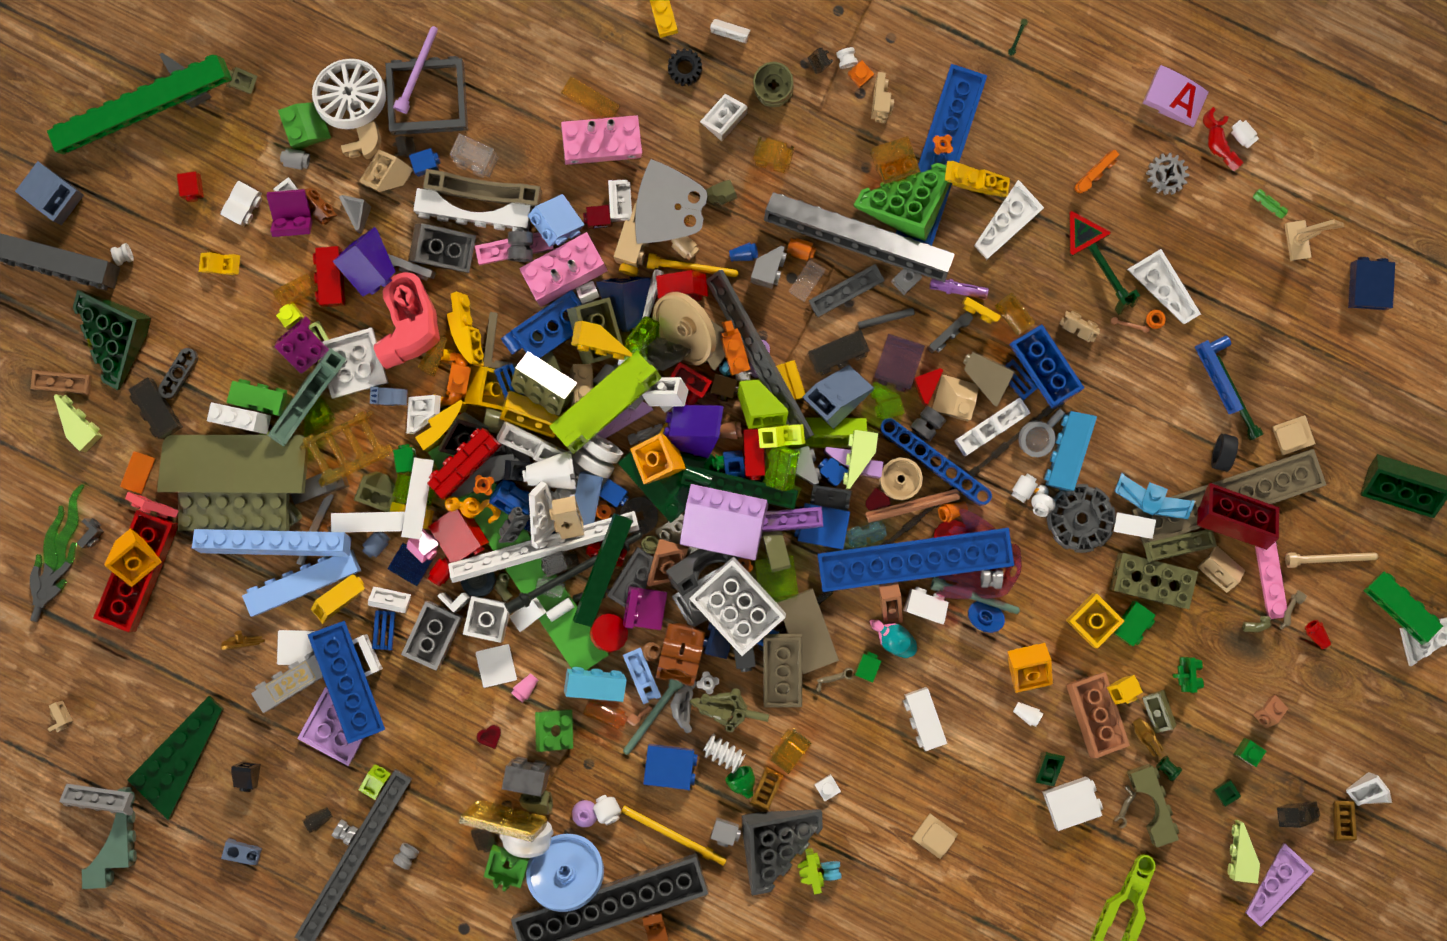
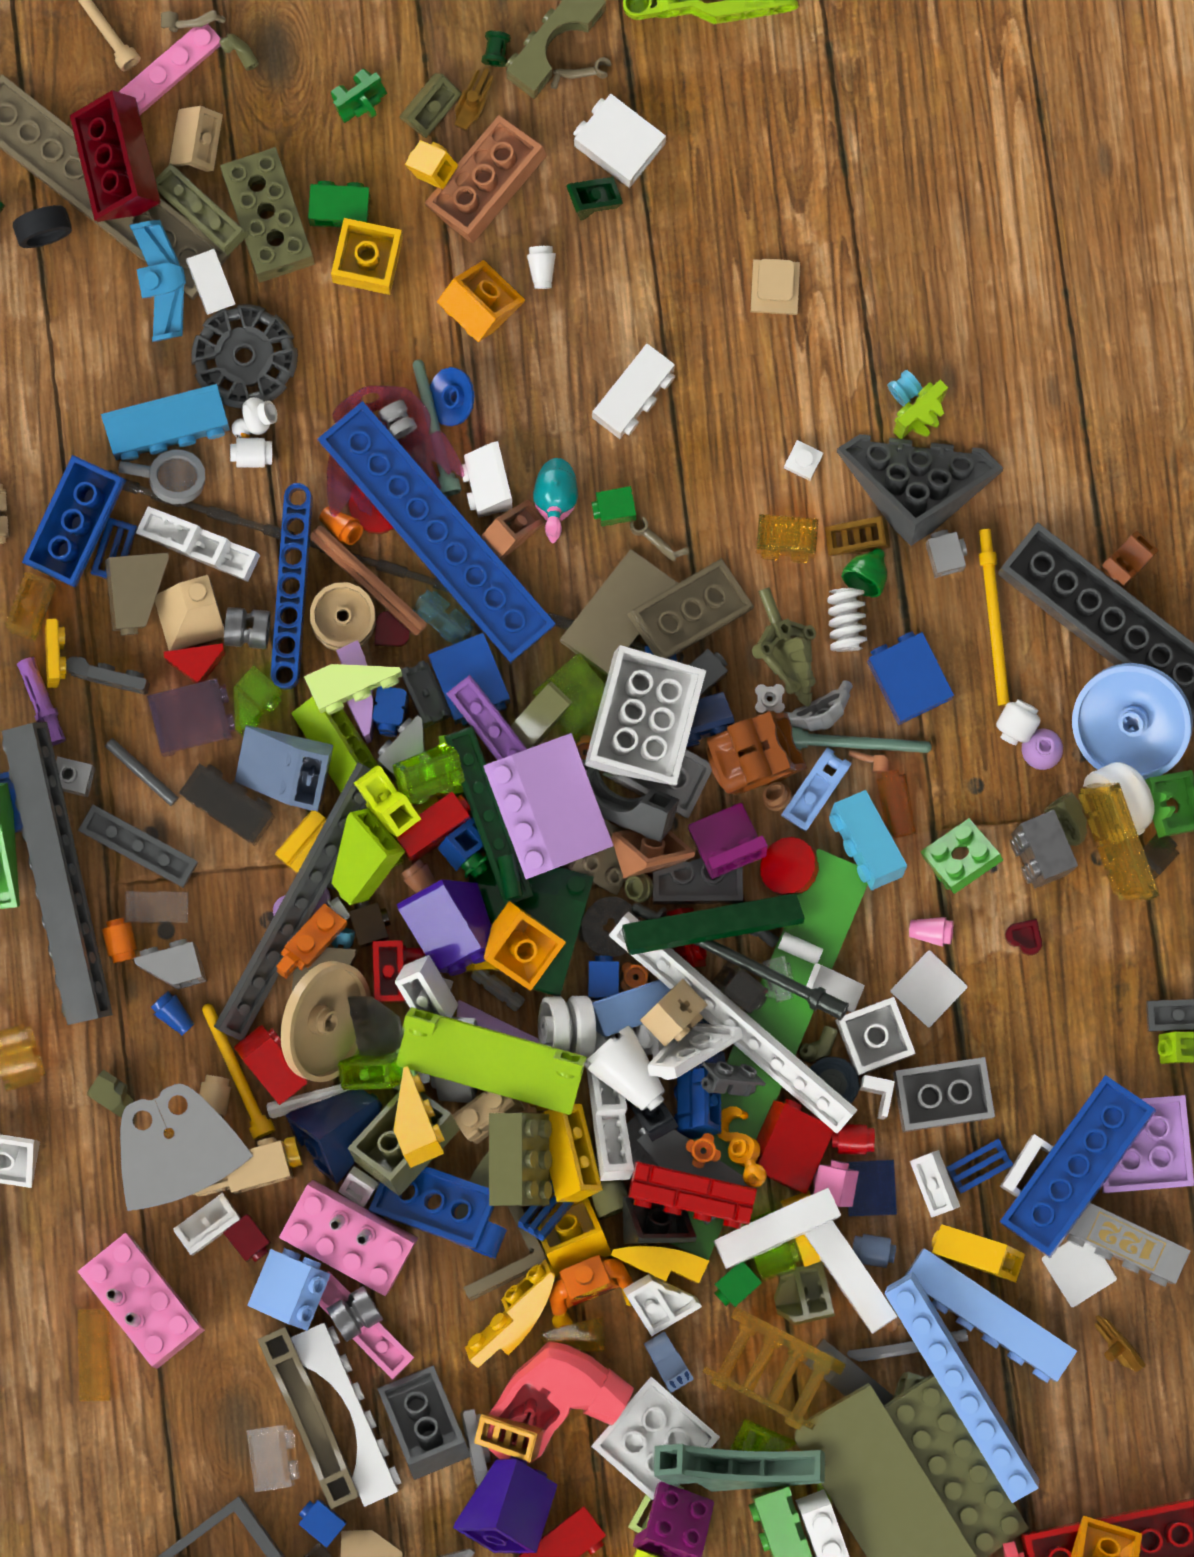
camera: 125 degrees left, 5 degrees down
none -> pearl gold slope [474,1413,544,1462]

